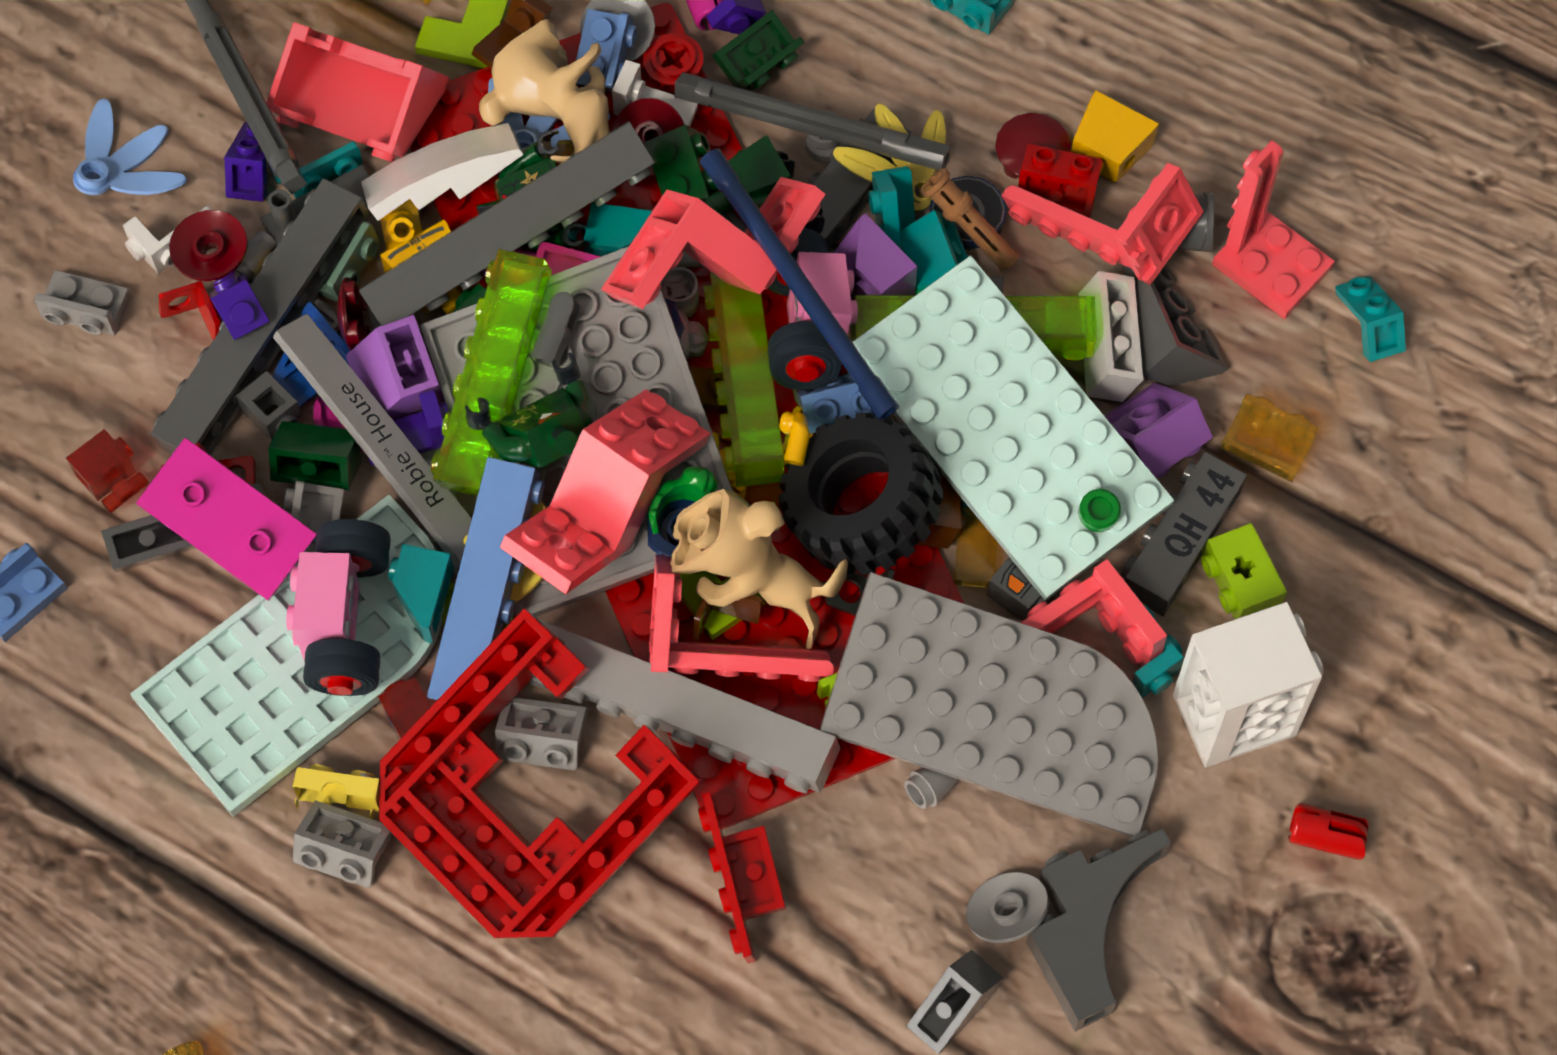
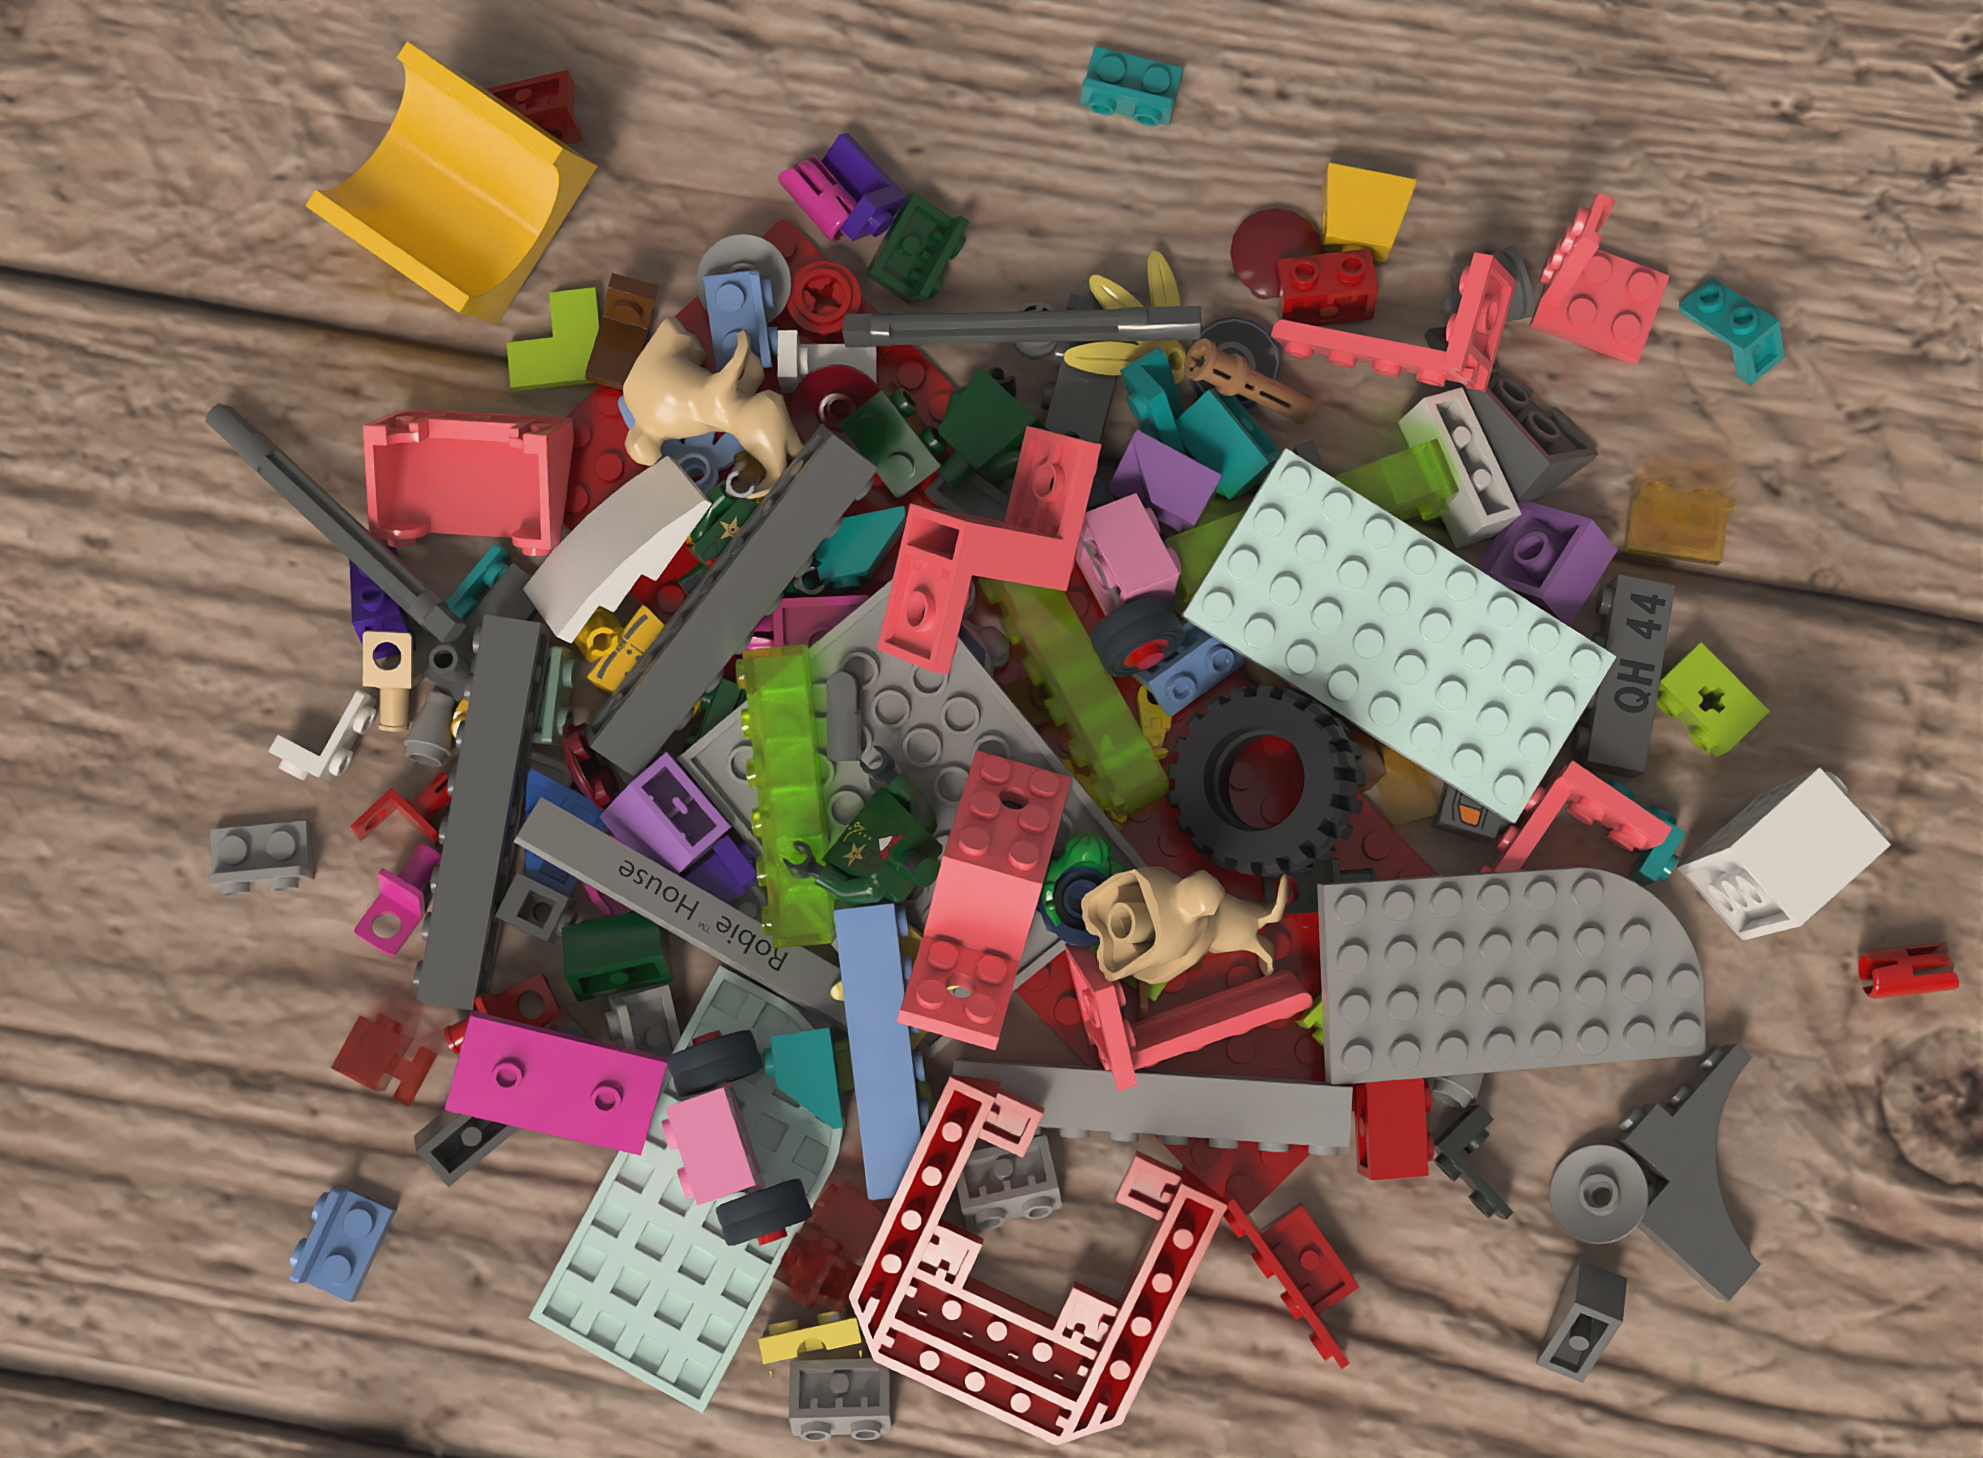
camera: 20 degrees left, 15 degrees up
light blue plant [73,99,187,195] -> none
dark red dish [169,210,248,281] -> none
dark purple bracket [210,271,269,340] -> none
dark blue piece [700,148,899,420] -> none
yellow arm [779,411,810,466] -> none
green tile [1078,489,1121,532] -> none
none -> dark pink bracket [354,844,441,957]
none -> tan bracket [363,630,425,732]
none -> clear red brick [773,1232,862,1313]
none -> red brick [1353,1078,1434,1180]
none -> pearl dark grey bracket [1433,1105,1514,1220]

